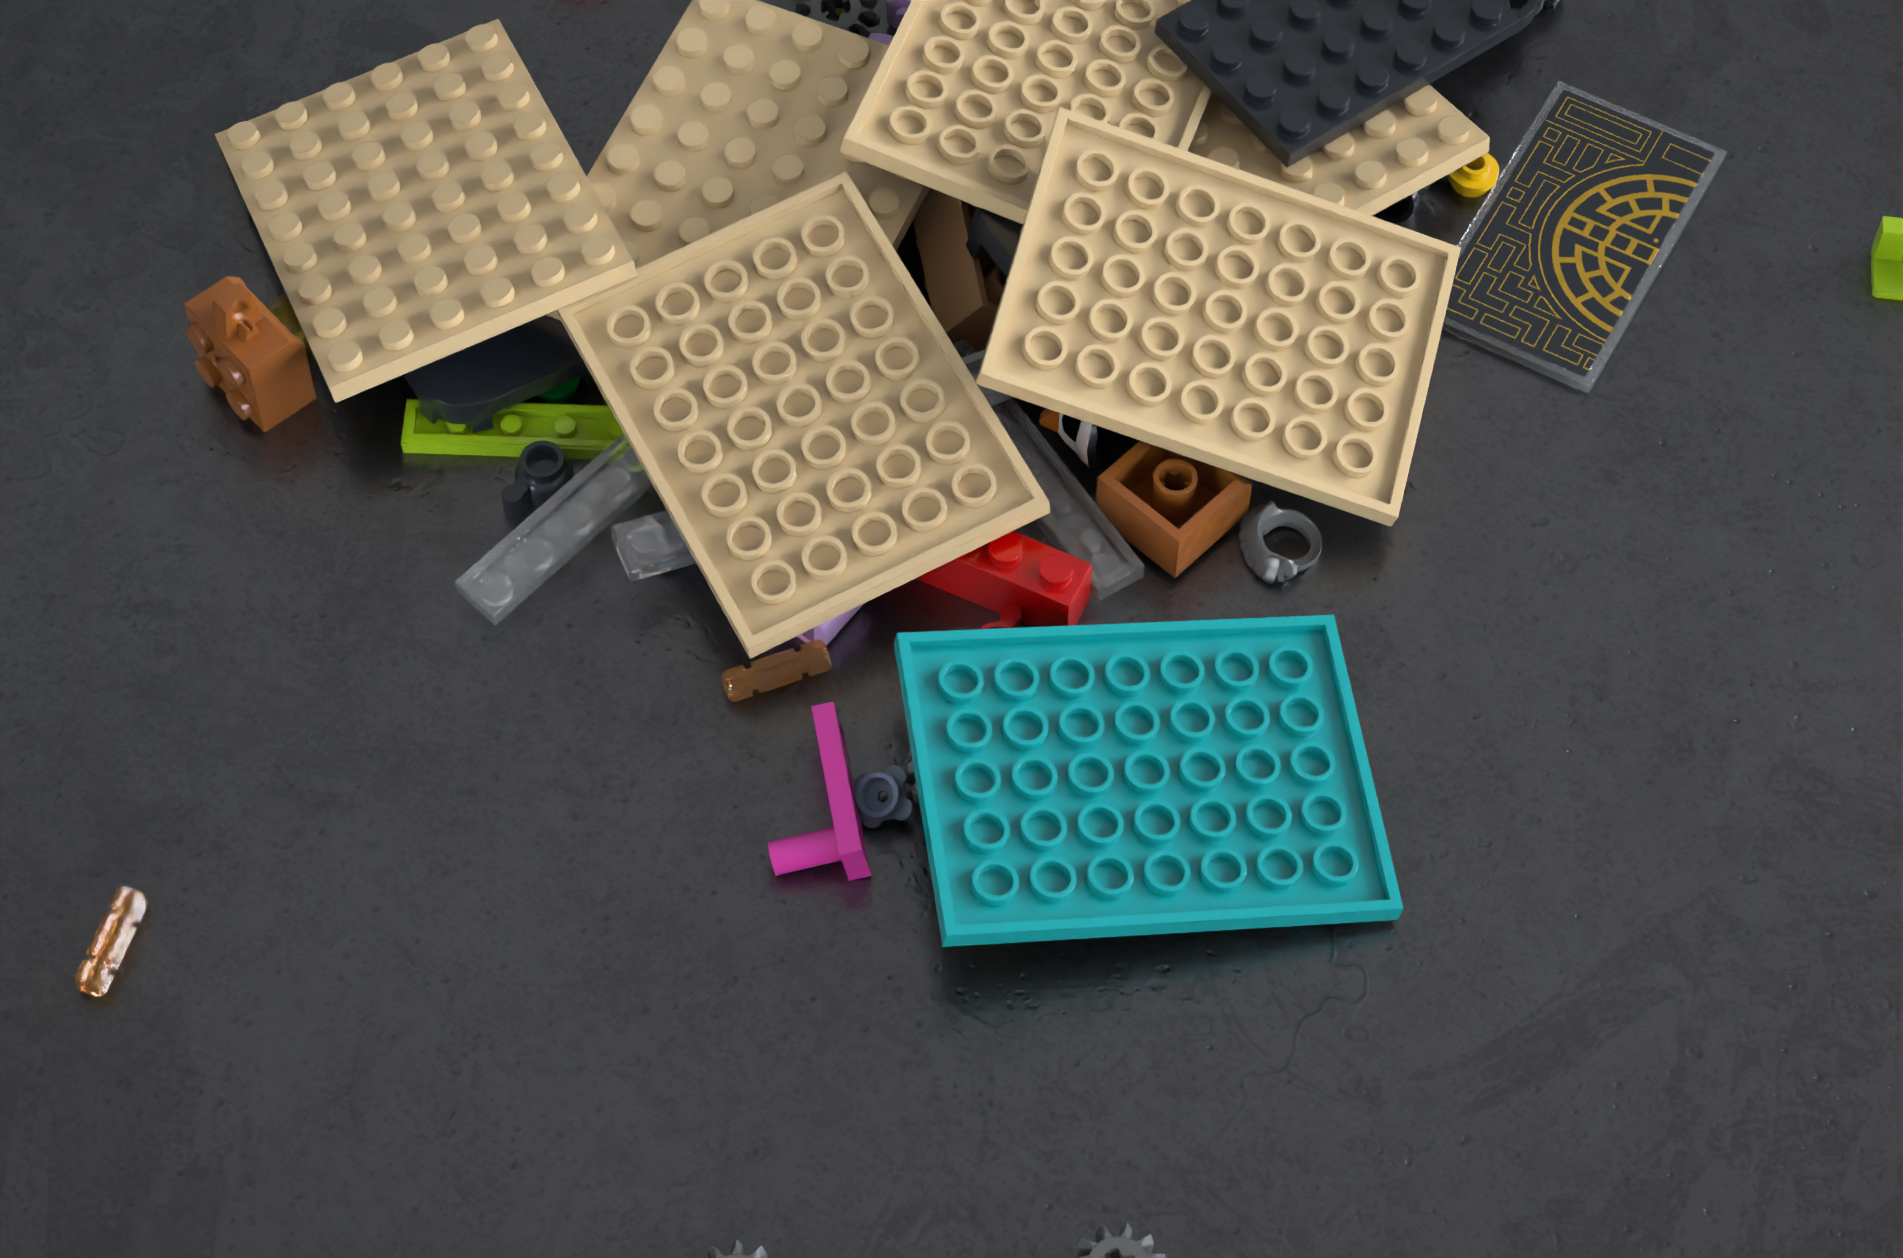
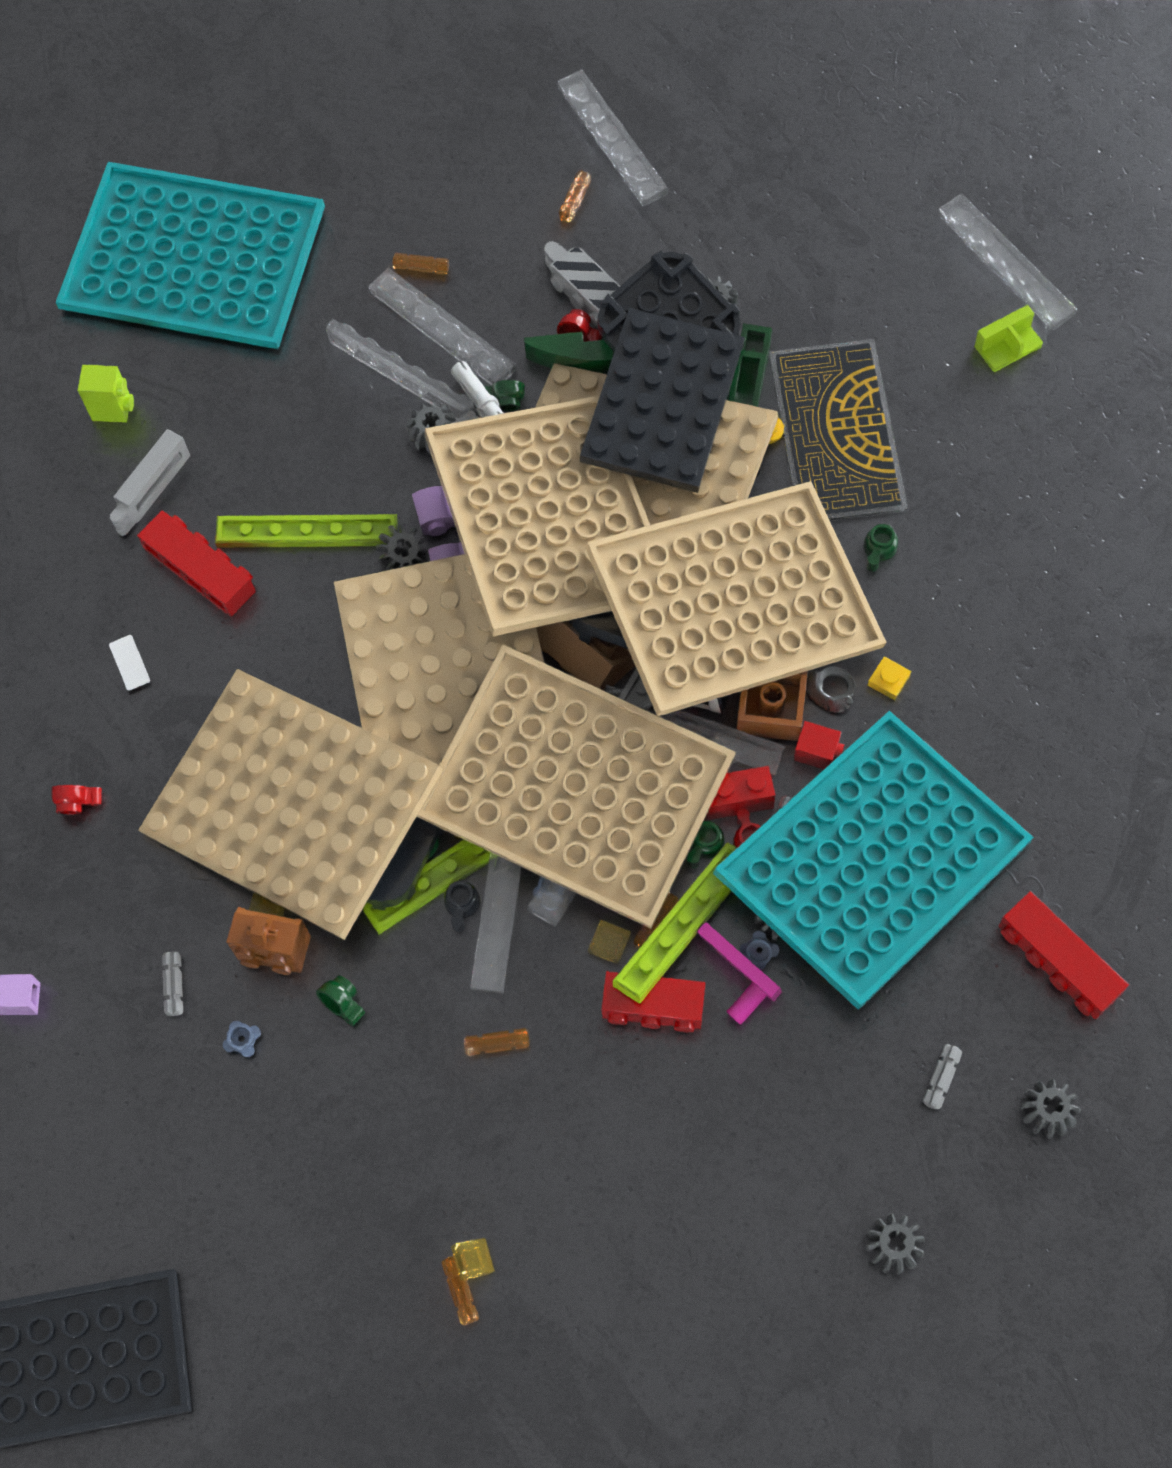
camera: 30 degrees left, 10 degrees up
none -> red piece [51,785,102,814]
none -> light grey axle [162,952,183,1016]
none -> sand blue plate [223,1021,261,1058]
none -> dark green piece [316,975,365,1026]
none -> clear yellow tile [451,1238,495,1280]
none -> clear orange axle [464,1028,530,1056]
none -> clear yellow tile [588,920,631,964]
none -> red brick [601,971,706,1033]
none -> lime tile [613,842,737,1004]
none -> dark green piece [687,821,725,869]
none -> dark green slope [728,323,773,407]
none -> red brick [794,721,845,770]
none -> dark green piece [863,524,898,572]
none -> yellow plate [867,656,911,701]
none -> light grey axle [922,1044,962,1110]
none -> red brick [998,891,1129,1020]

